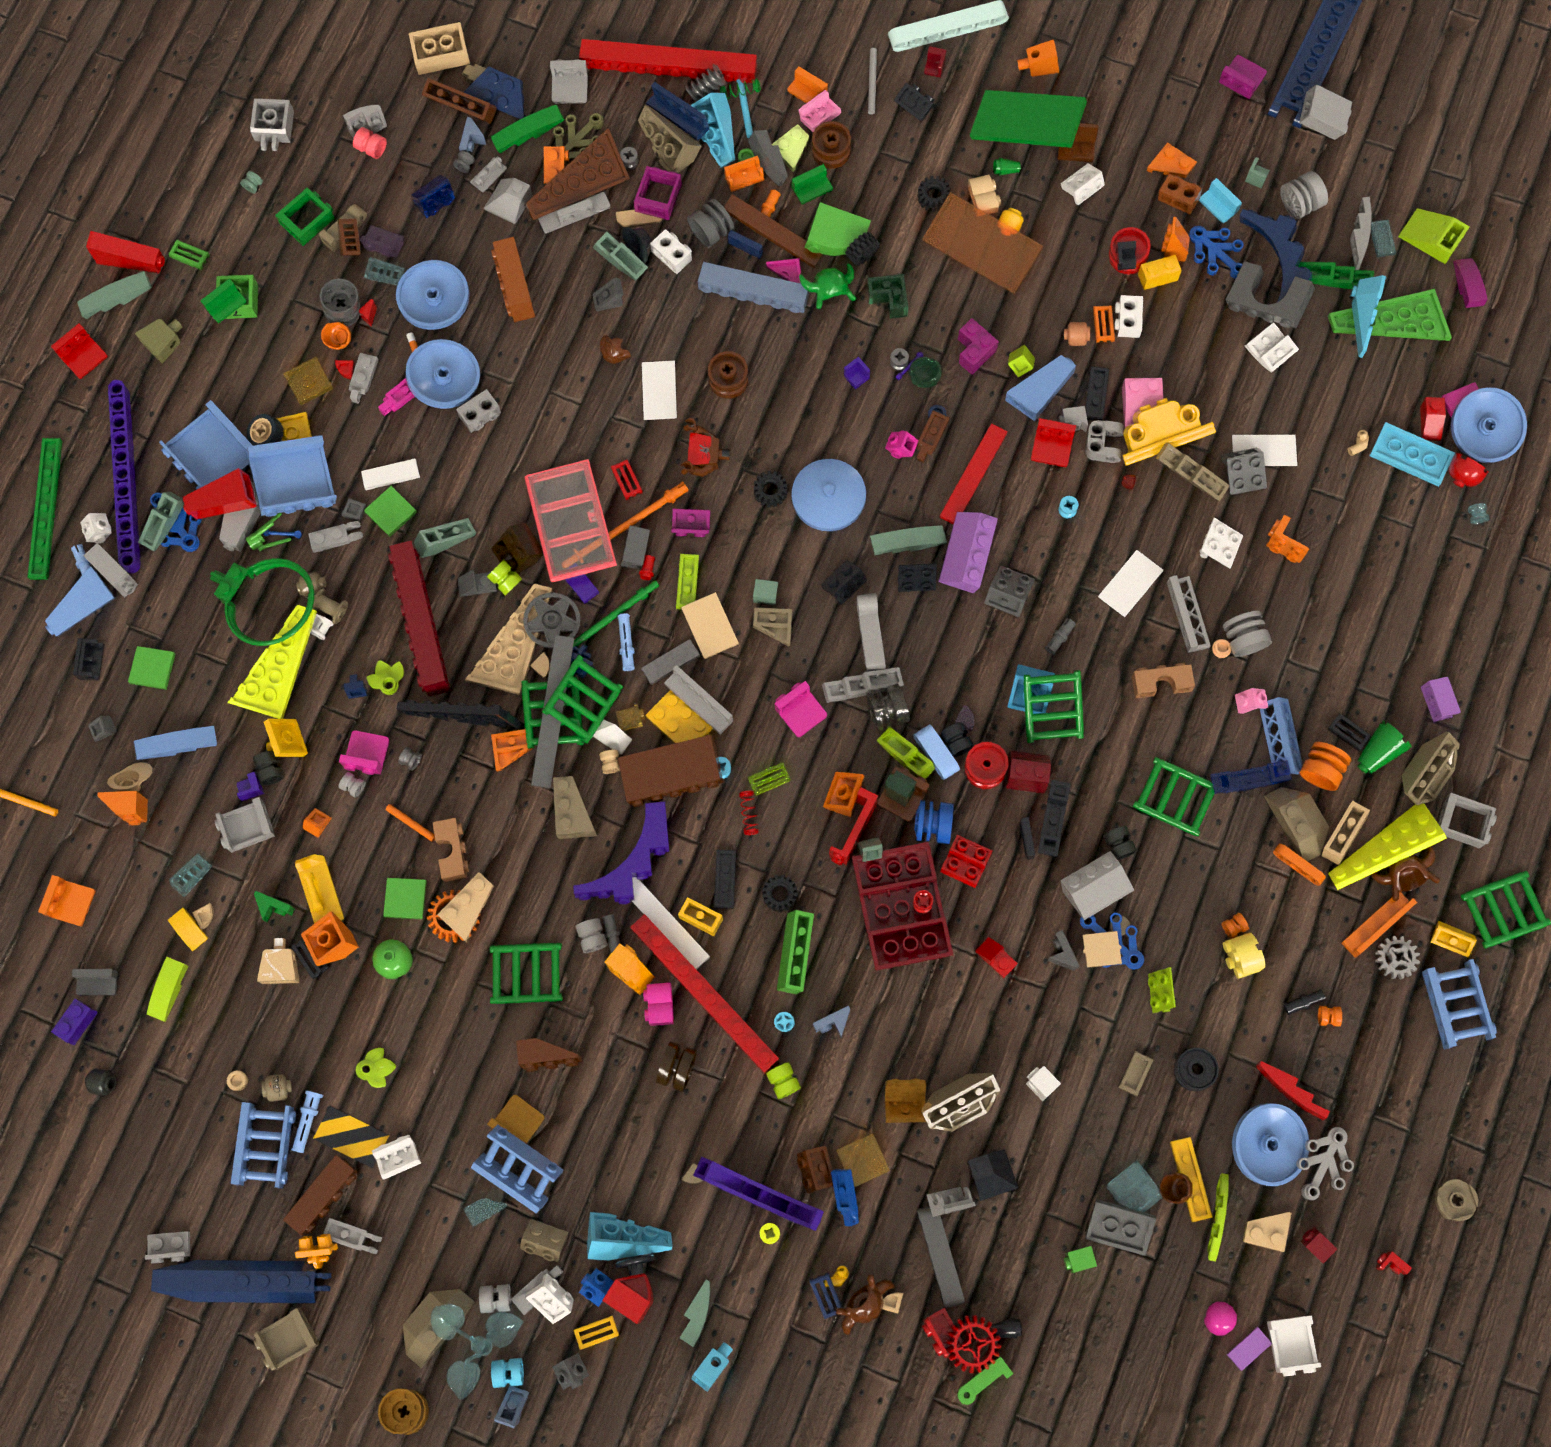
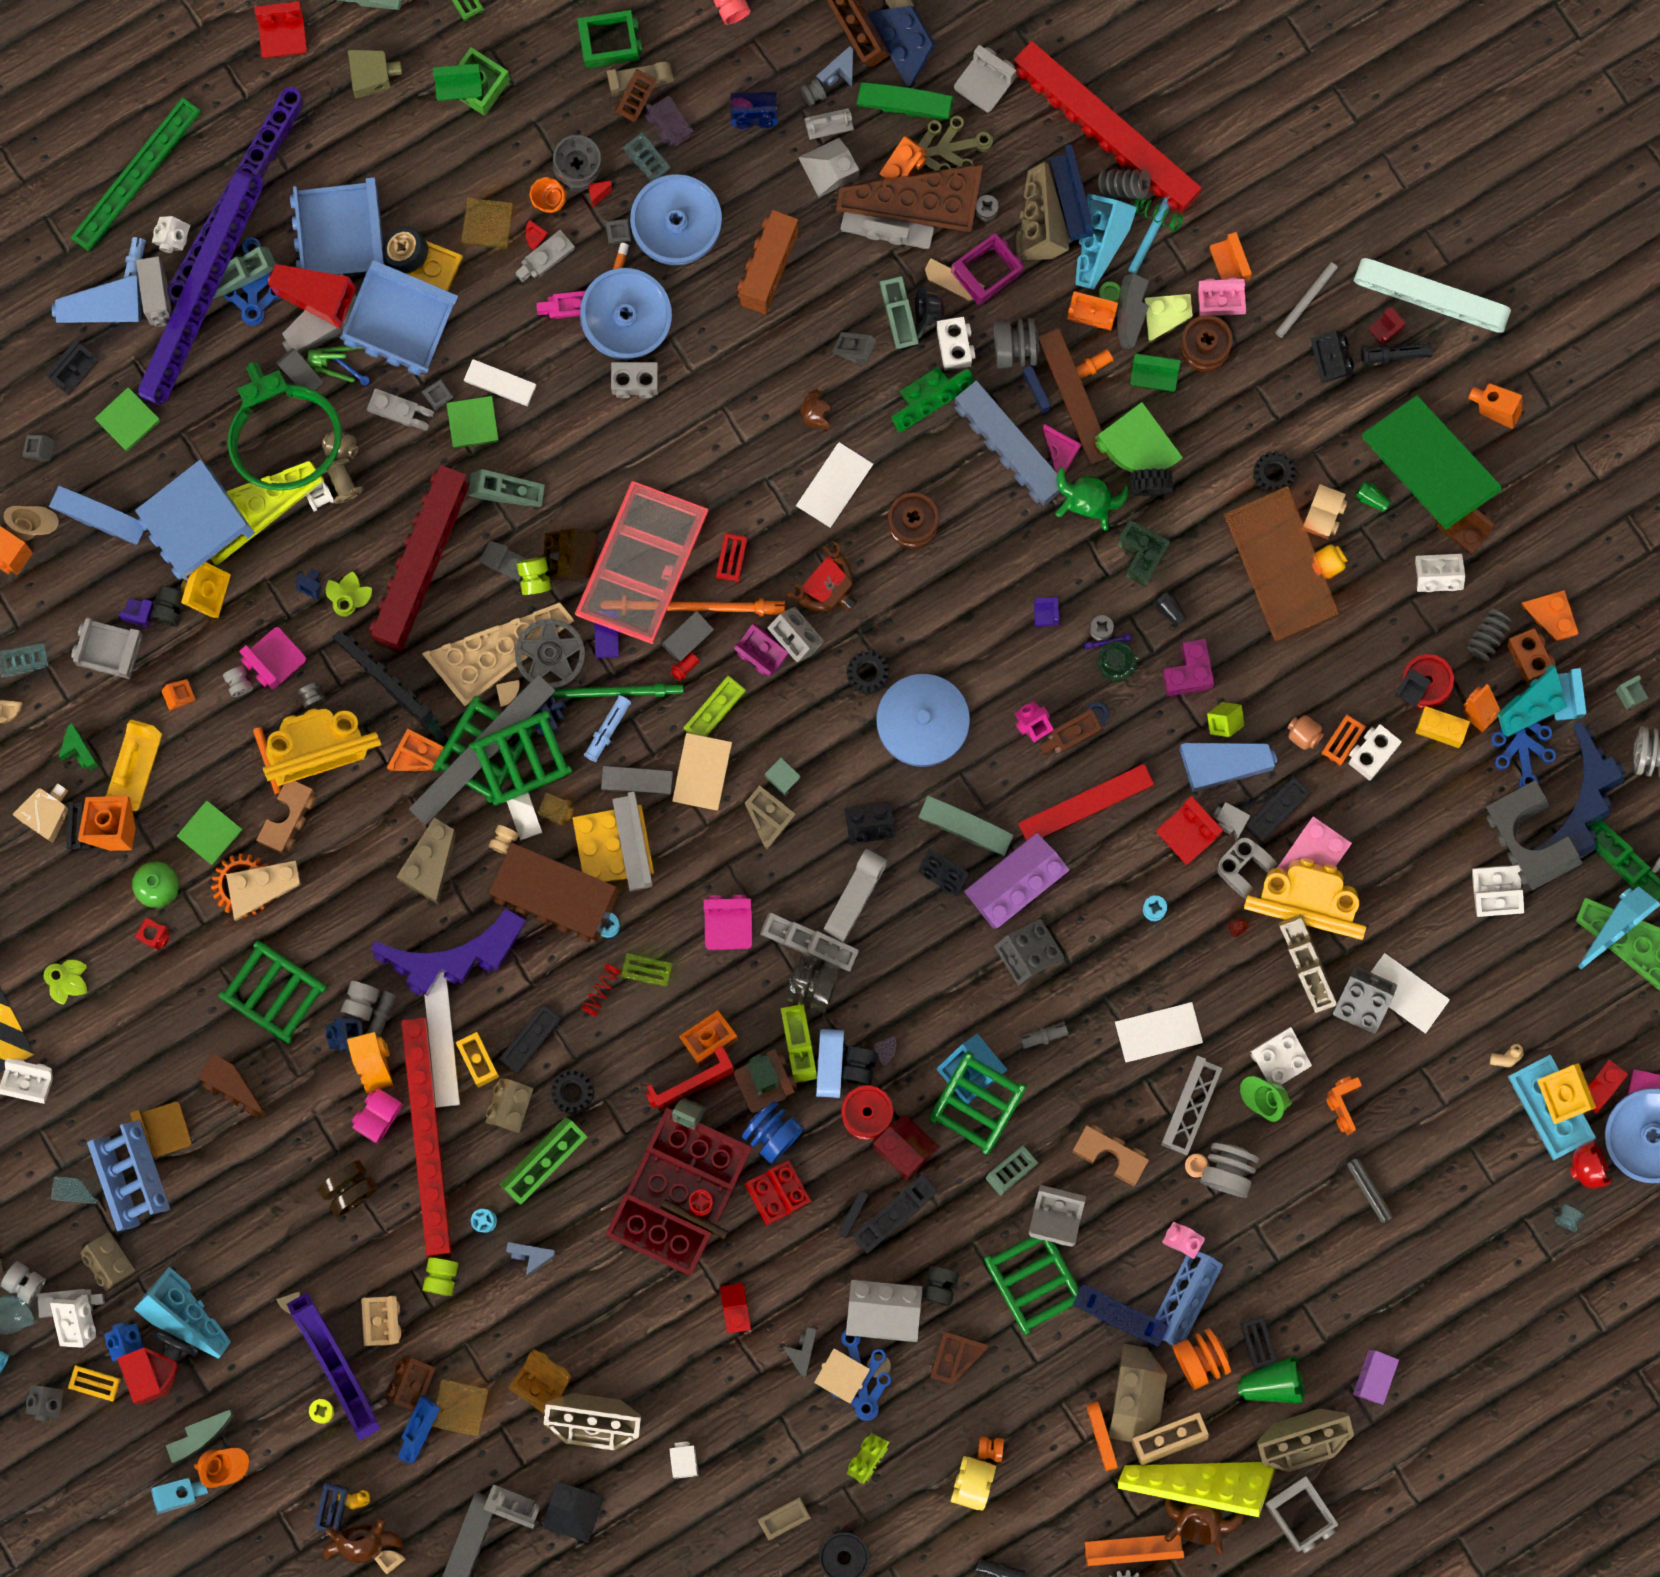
camera: 35 degrees right, 5 degrees up
none -> medium blue panel [135,459,255,582]
none -> red bracket [135,918,171,951]
none -> dark purple beam [139,170,263,405]
none -> orange piece [194,1448,249,1488]
none -> yellow brick [263,709,381,786]
none -> dark grey tile [276,348,323,390]
none -> dark blue brick [326,1016,363,1052]
none -> tan bracket [361,1296,401,1346]
none -> dark tan bracket [485,1078,534,1133]
none -> dark grey tile [606,219,632,246]
none -> dark brown bar [661,1199,729,1239]
none -> light grey brick [768,607,824,663]
none -> green bracket [891,367,975,433]
none -> reddish brown wing [930,1332,988,1385]
none -> sand green slope [986,1146,1038,1196]
none -> light grey bracket [1029,1185,1086,1247]
none -> black cone [1154,591,1186,626]
none -> bright green piece [1240,1076,1292,1122]
none -> dark grey axle [1347,1158,1393,1223]
none -> black pin [1361,343,1432,366]
none -> dark grey piece [1466,609,1512,662]
none -> teal wing [1497,665,1567,737]
none -> yellow tile [1537,1063,1596,1124]

